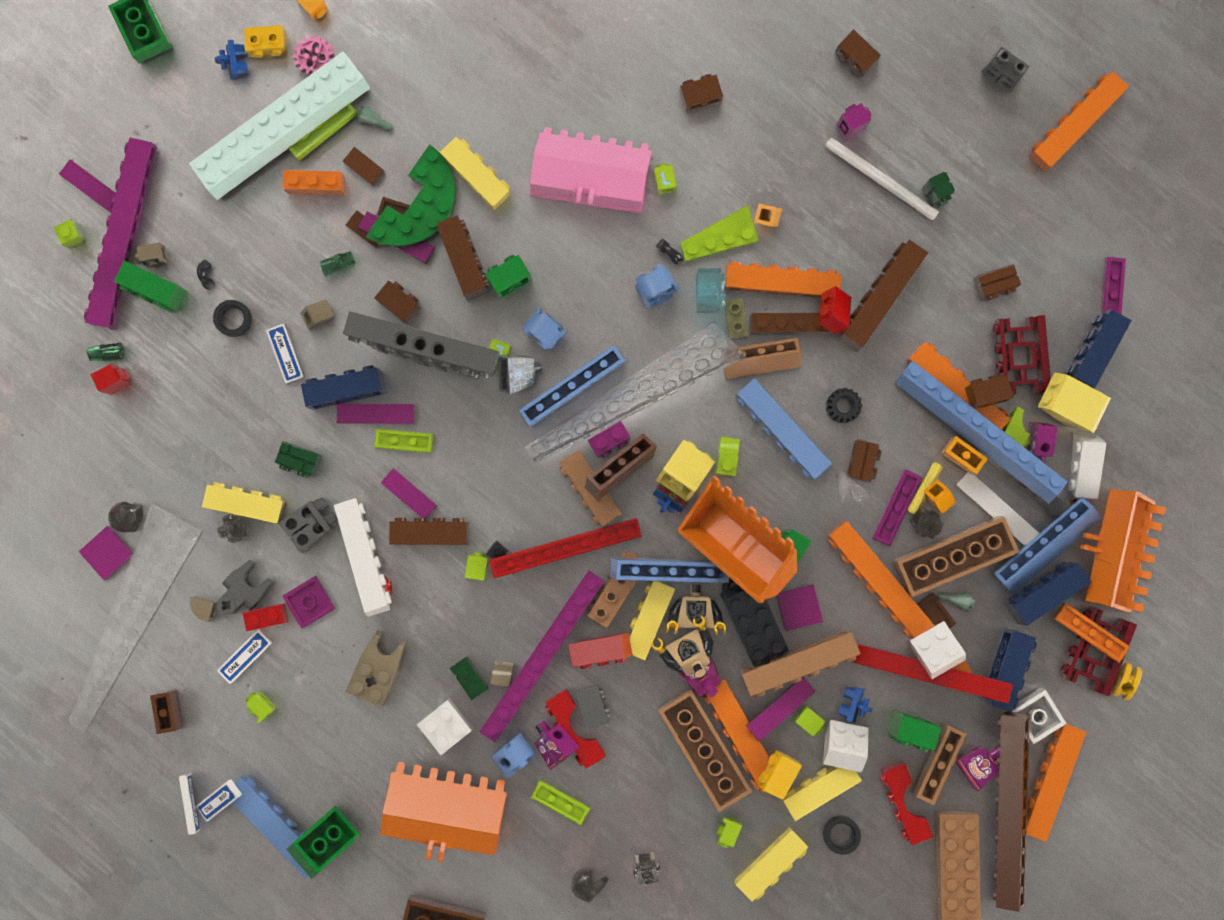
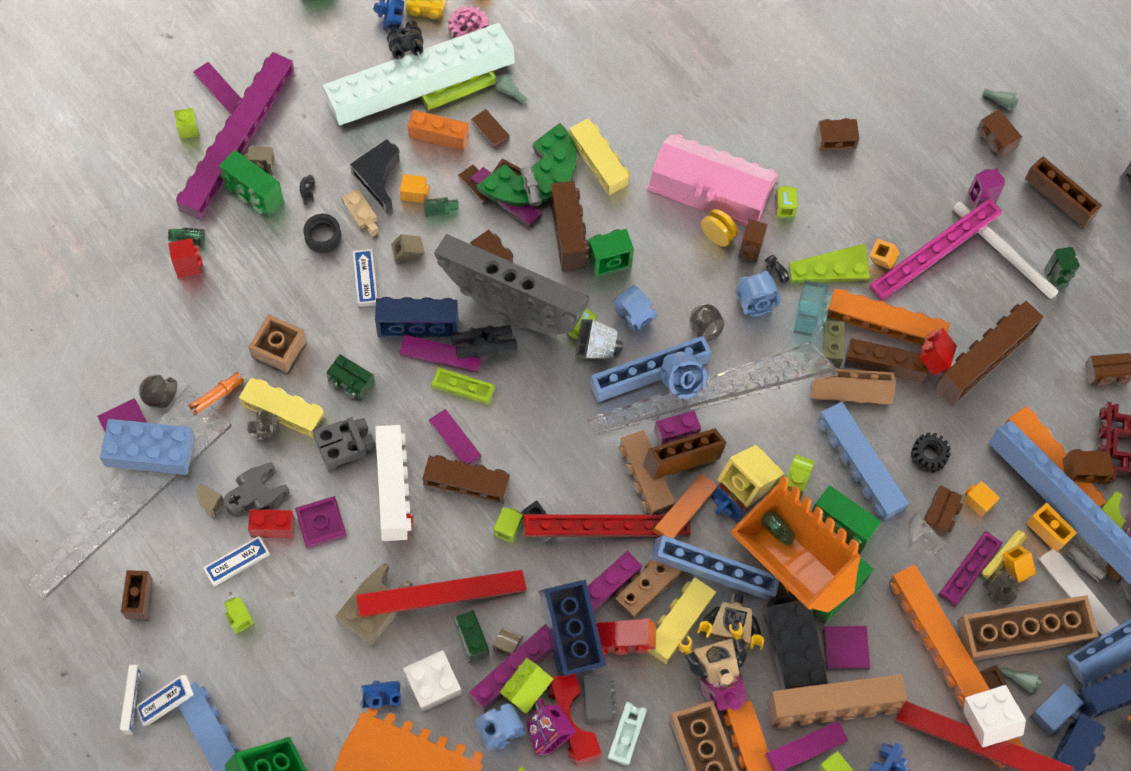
camera: 10 degrees right, 20 degrees down
none -> medium blue brick [100,419,195,475]
none -> orange pin [188,372,244,415]
none -> medium nougat brick [248,314,306,373]
none -> tan plate [341,188,379,238]
none -> black arch [350,139,400,214]
none -> red tile [355,570,527,618]
none -> blue hips [360,680,401,709]
none -> black pin [387,20,424,60]
none -> light orange brick [400,174,430,203]
none -> black pin [451,324,518,359]
none -> lime brick [499,658,553,714]
none -> light grey pin [520,166,542,207]
none -> dark blue brick [539,579,606,676]
none -> light aqua plate [608,701,647,766]
none -> orange tile [654,473,718,539]
none -> medium blue brick [660,352,707,399]
none -> clear smoke helmet [689,303,725,343]
none -> yellow head [701,209,738,247]
none -> reddish brown brick [738,219,768,262]
none -> hinge [761,511,795,546]
none -> green brick [811,485,881,554]
none -> dark pink tile [869,198,1002,301]
none -> light orange brick [963,481,1000,518]
none -> sand green cone [982,88,1019,111]
none -> reddish brown brick [1025,156,1102,228]
none -> medium blue brick [1030,683,1084,736]
none -> light grey pin [1066,544,1107,582]

